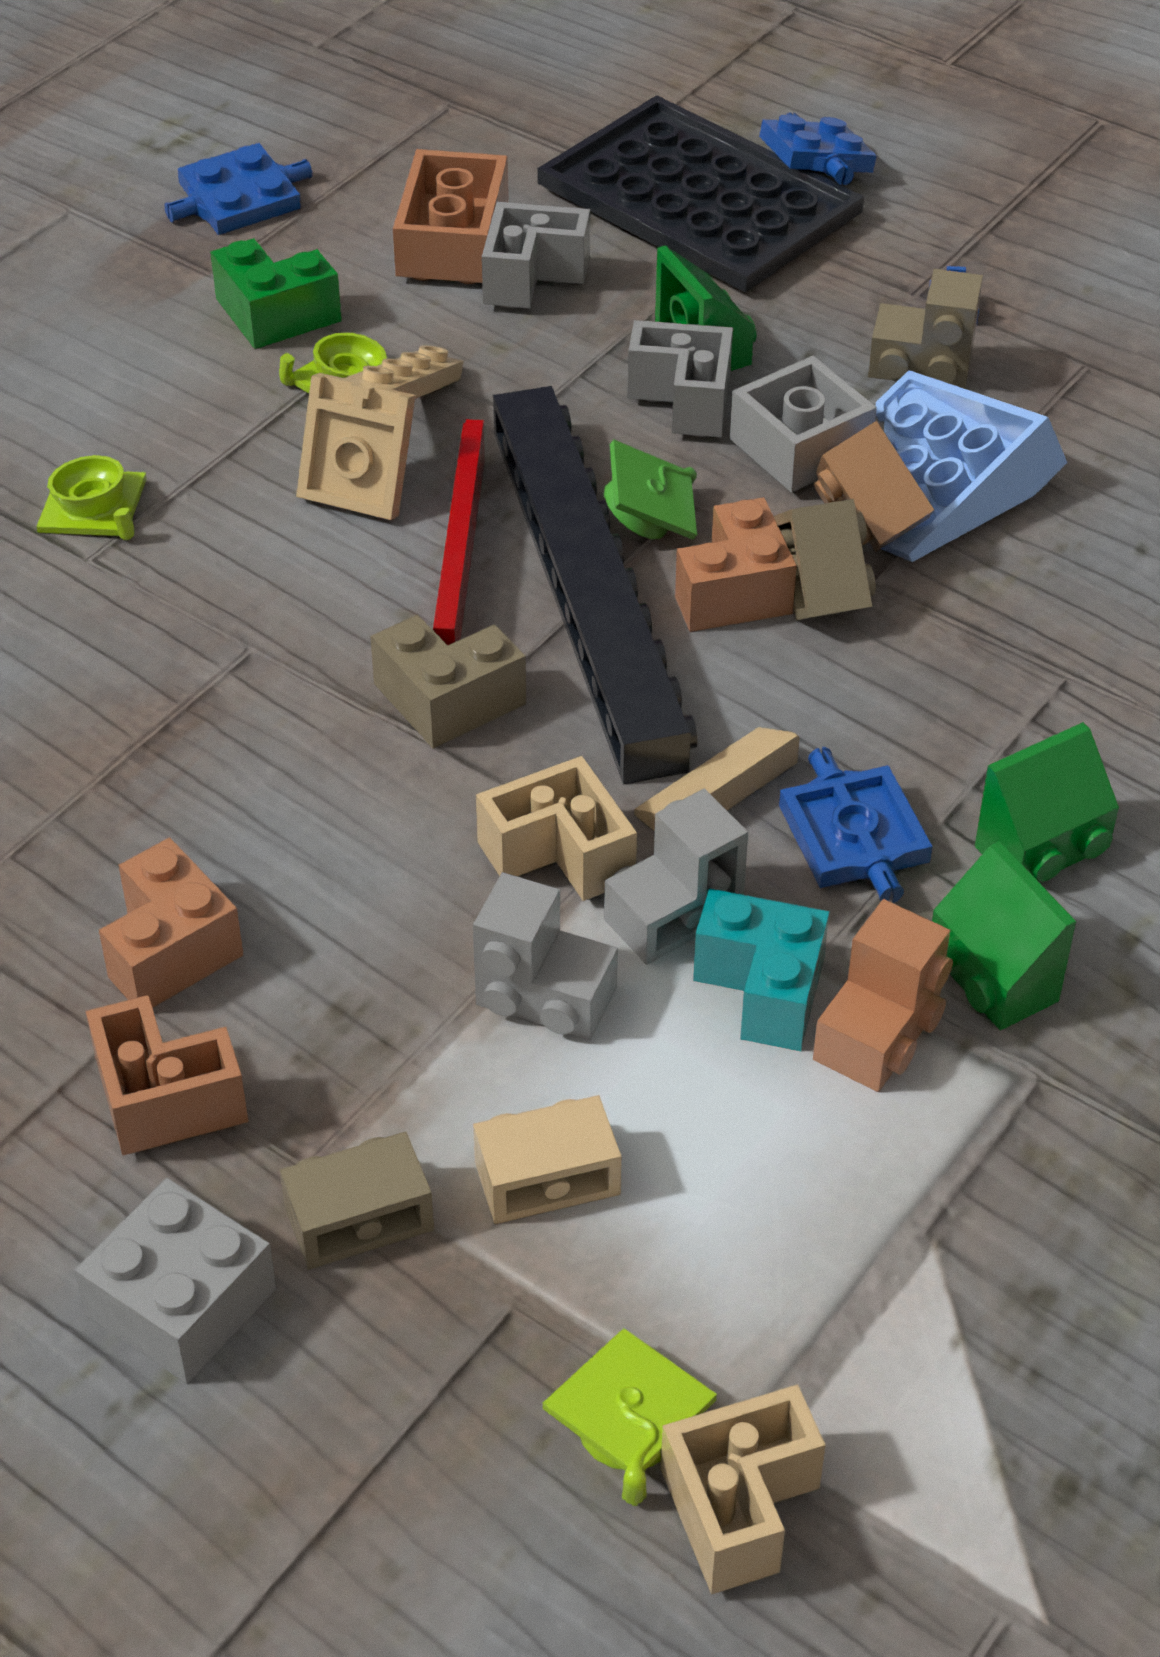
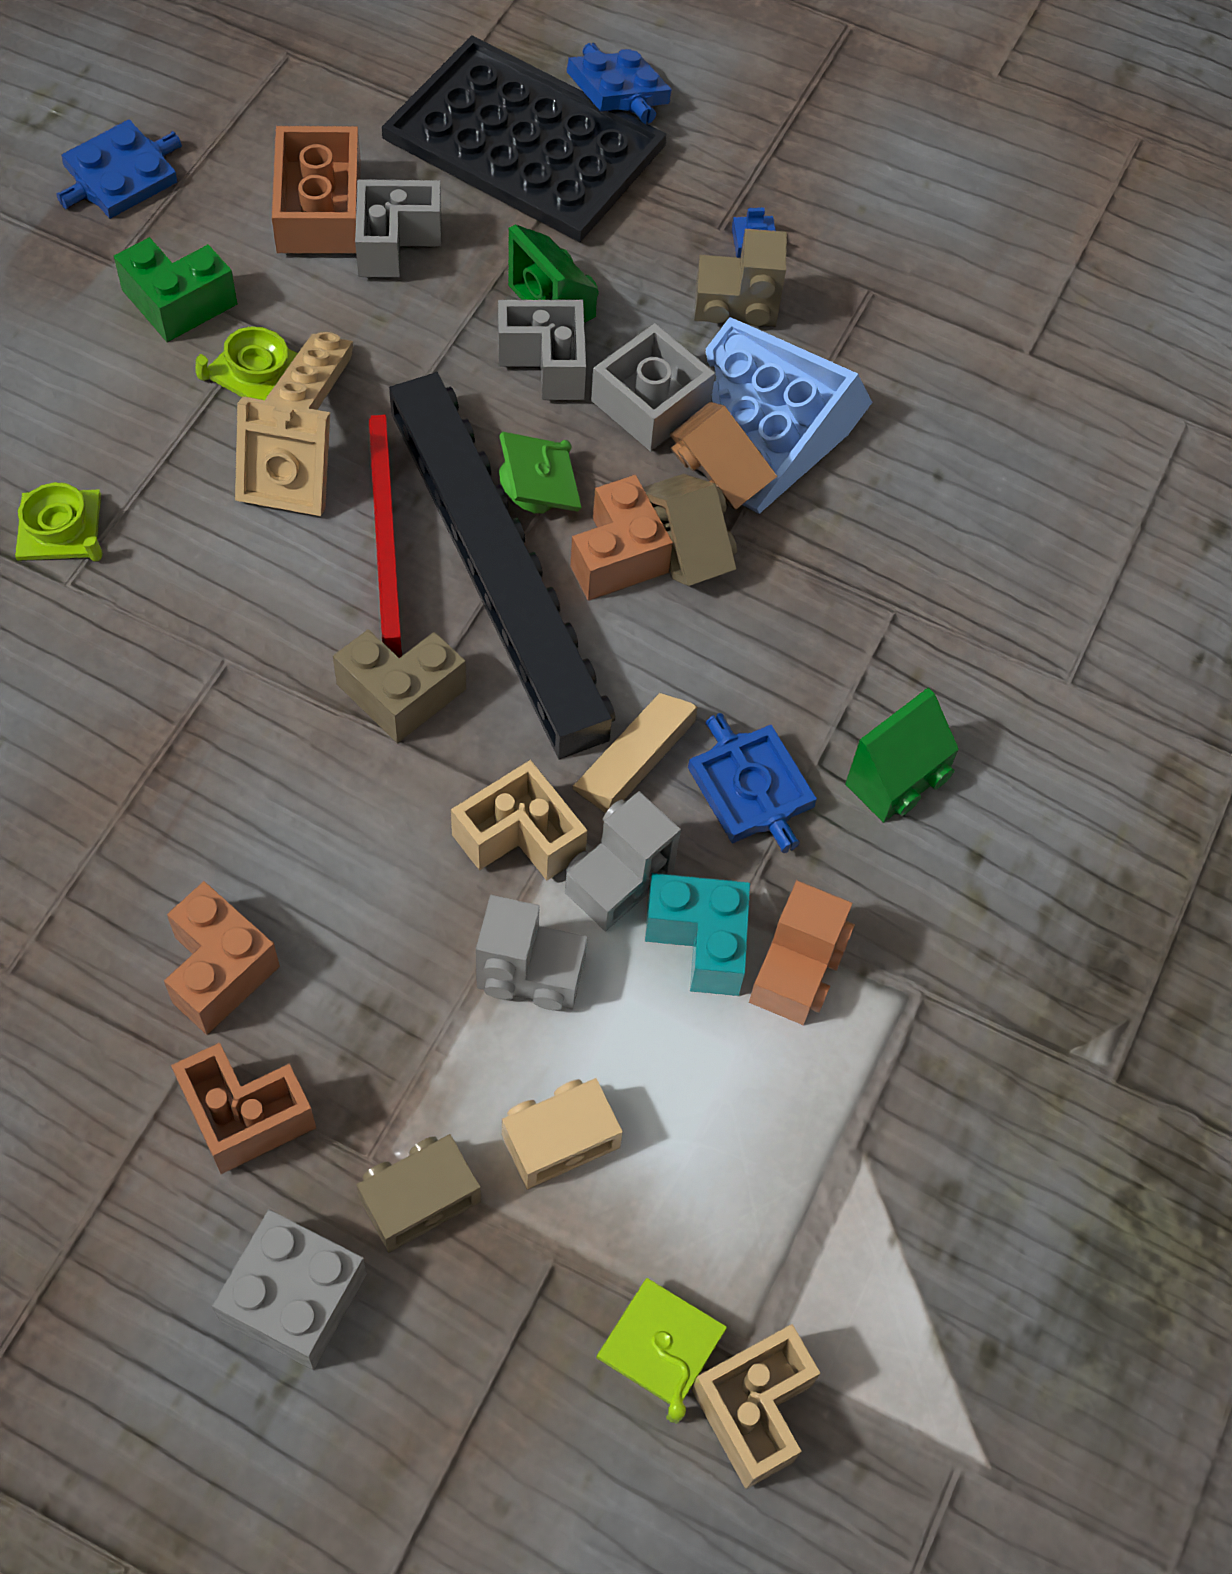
camera: 15 degrees left, 15 degrees up
green slope [932,841,1076,1031] -> none

